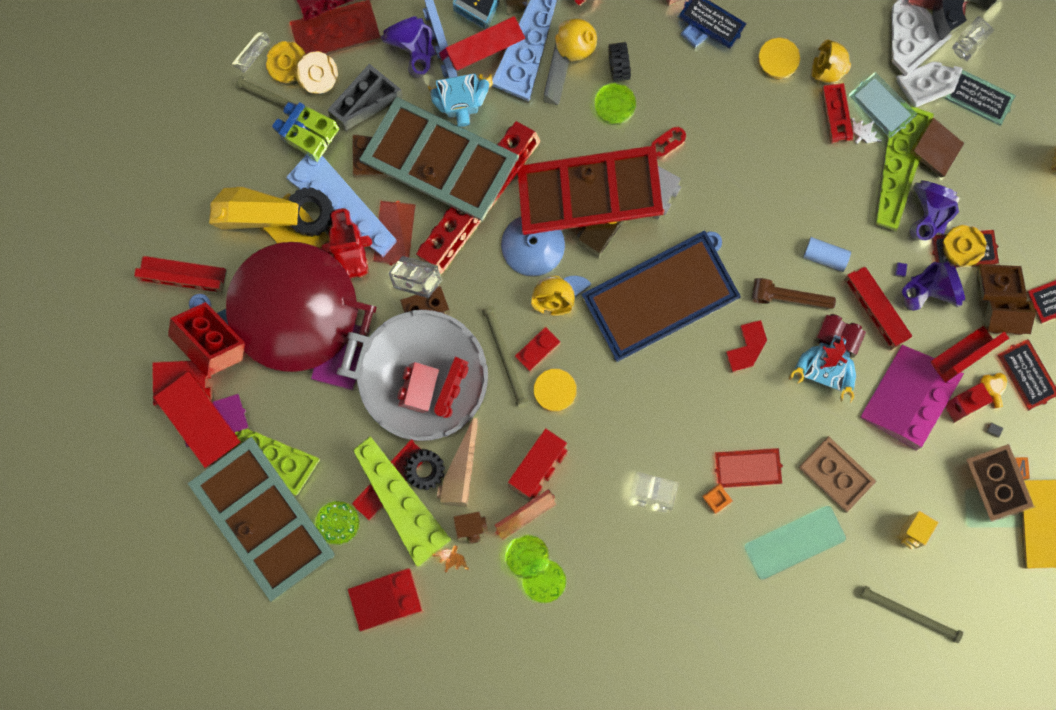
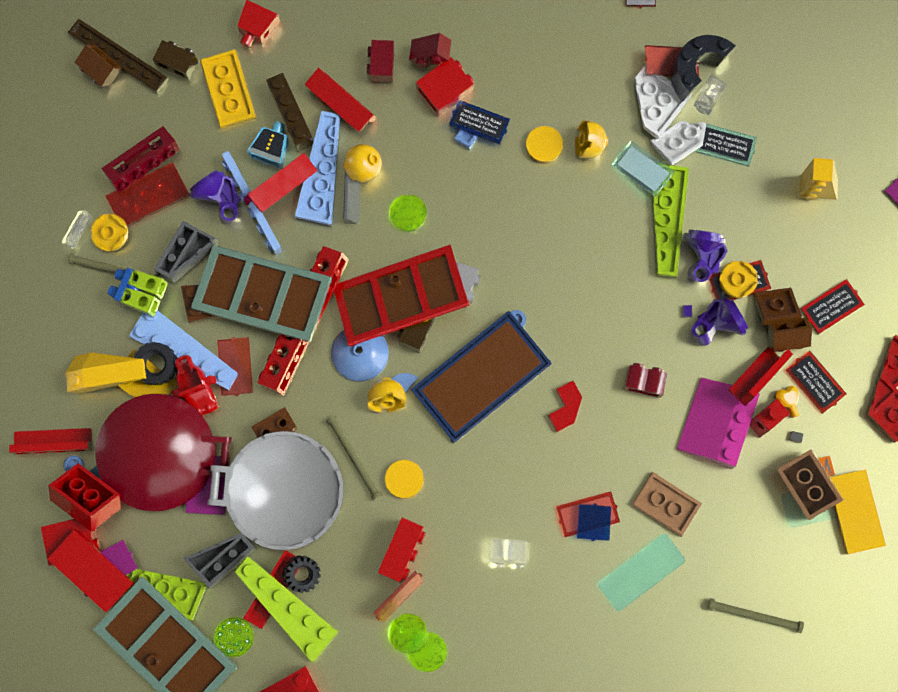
camera: 10 degrees left, 0 degrees up
tile [295,52,338,94] -> none
clear brick [388,256,442,298] -> none
brick [397,362,439,413] -> none
medium azure torso [427,73,493,127] -> none
clear orange piece [433,545,469,573] -> none
red plate [434,357,469,418] -> none
light nougat wedge [437,418,478,507] -> none
reddish brown brick [453,511,488,544] -> none
red plate [515,327,561,373] -> none
black tyre [608,42,631,82] -> none
red beam [651,127,686,160] -> none
orange tile [702,483,733,514] -> none
reddish brown axle [751,278,836,309] -> none
medium azure torso [789,335,856,403] -> none
light blue brick [803,237,851,272] -> none
red piece [820,336,848,369] -> none
red plate [822,83,853,144] -> none
red panel [844,267,912,350] -> none
white piece [851,118,882,144] -> none
yellow brick [897,511,939,549] -> none
reddish brown tile [910,118,964,177] -> none
none -> dark grey wedge [184,533,257,589]
none -> clear blue piece [577,503,611,542]

